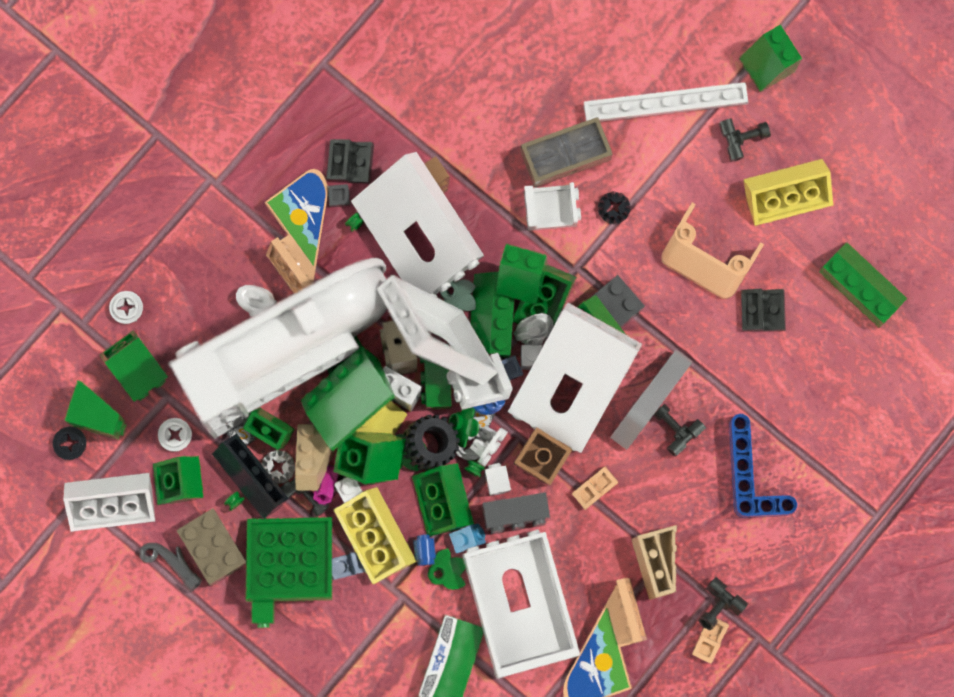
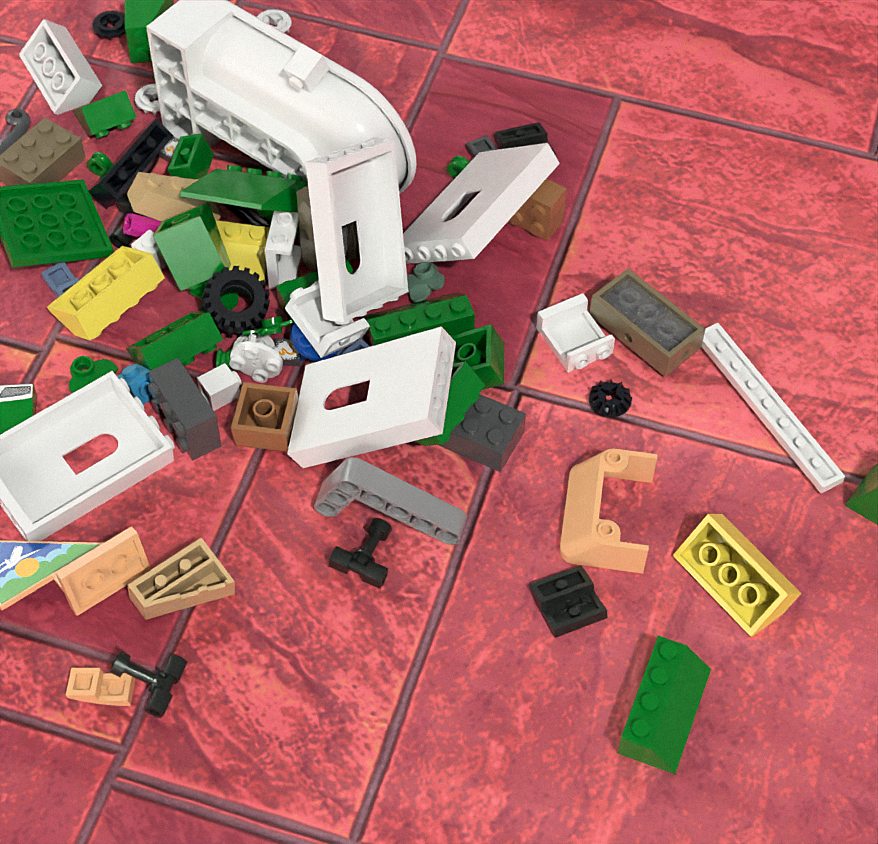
camera: 75 degrees right, 25 degrees down
piece [265,169,328,294] -> none
blue brick [413,535,436,566] -> none
green slope [496,244,548,305] -> none
light nougat slope [572,466,619,510] -> none
pearl dark grey bar [719,118,771,162] -> none
blue beam [729,414,798,518] -> none

